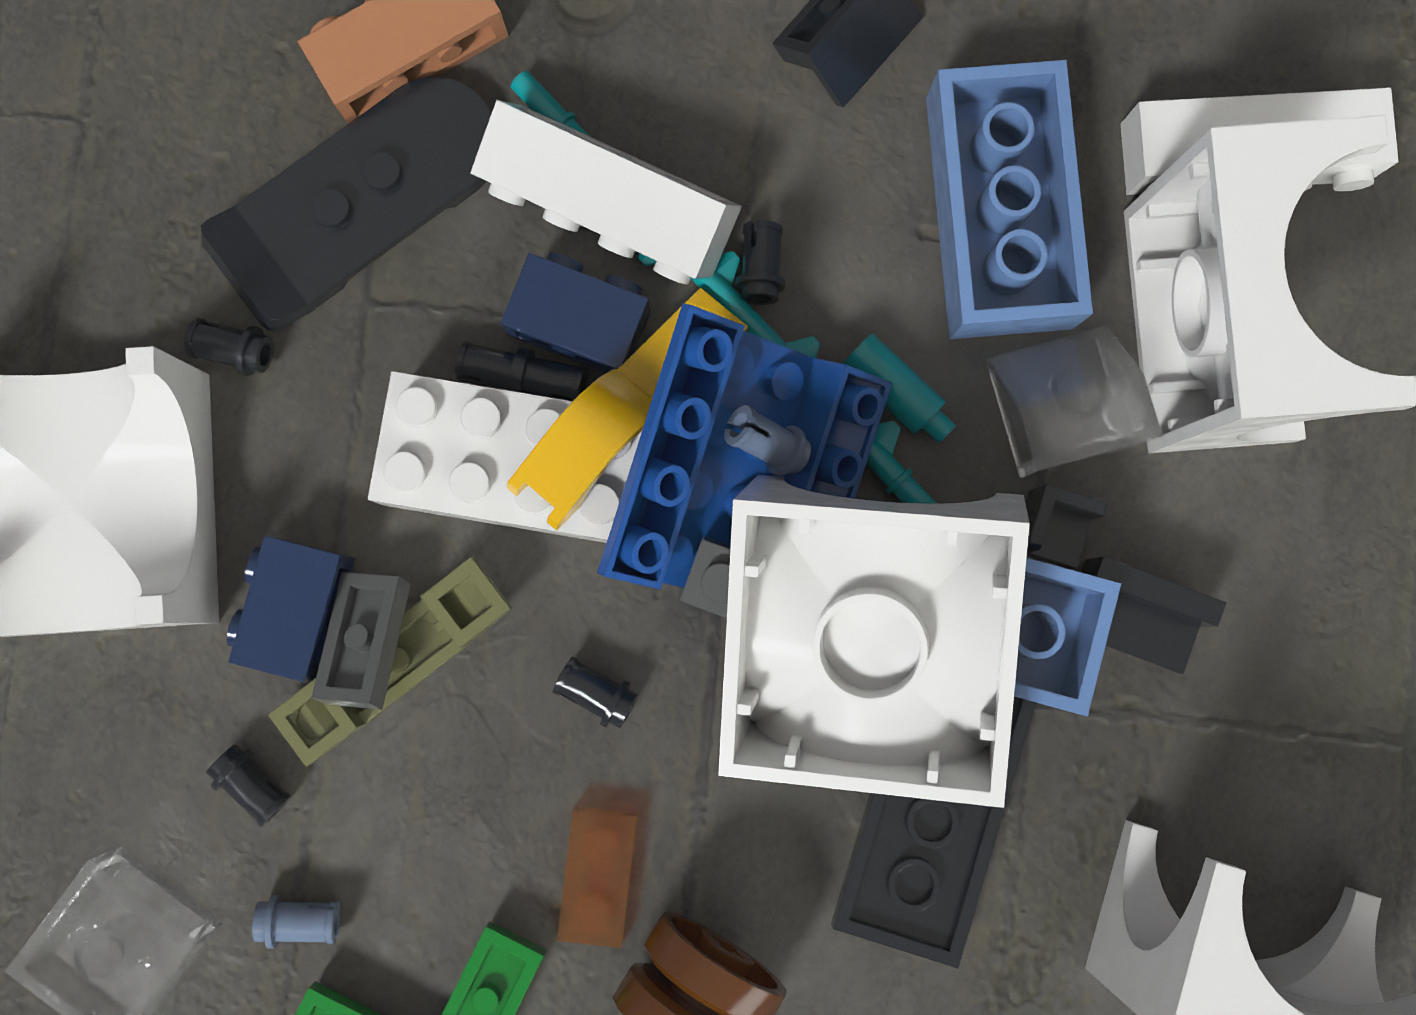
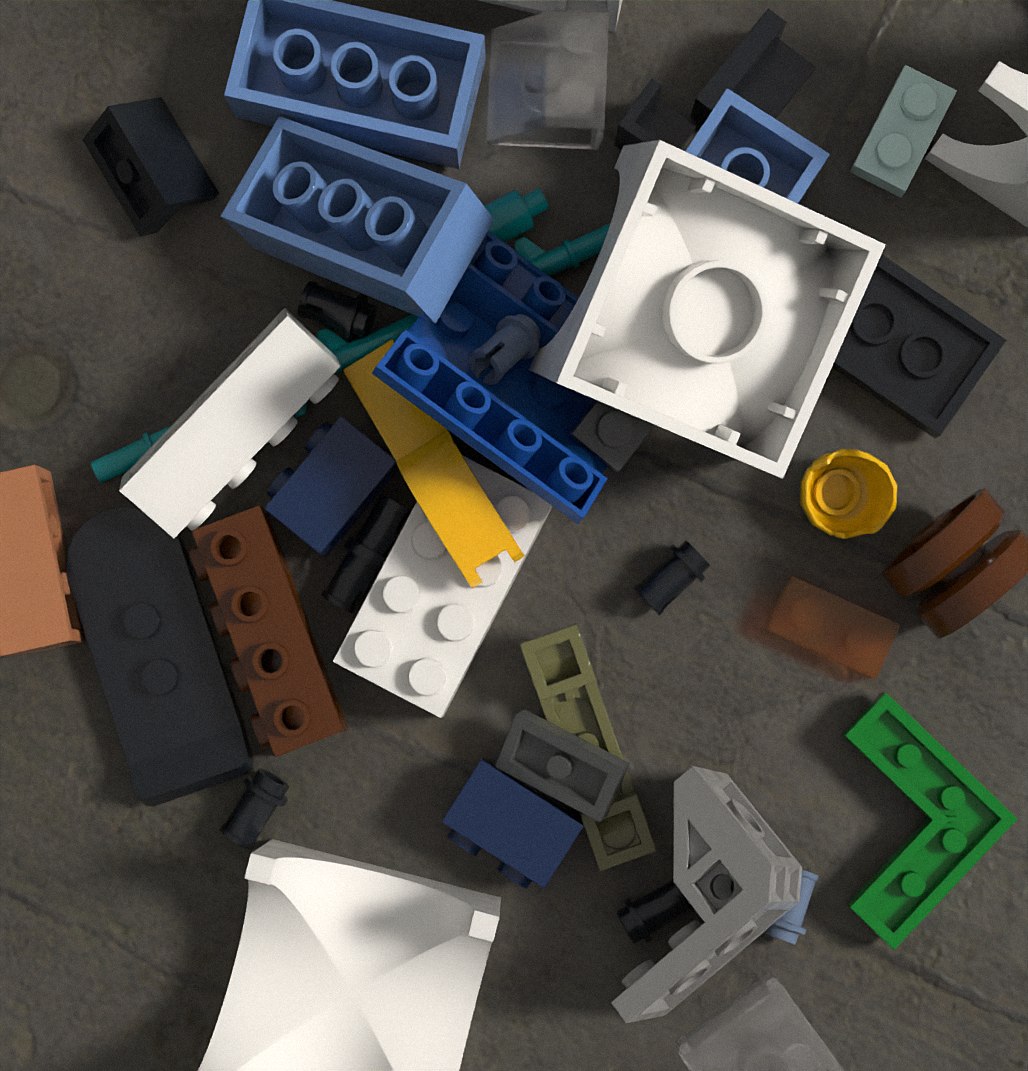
camera: 65 degrees left, 0 degrees up
none -> reddish brown brick [189,505,349,757]
none -> medium blue brick [220,116,494,324]
none -> light grey bracket [611,766,802,1023]
none -> yellow hair [800,449,897,539]
none -> light aqua plate [850,65,957,198]

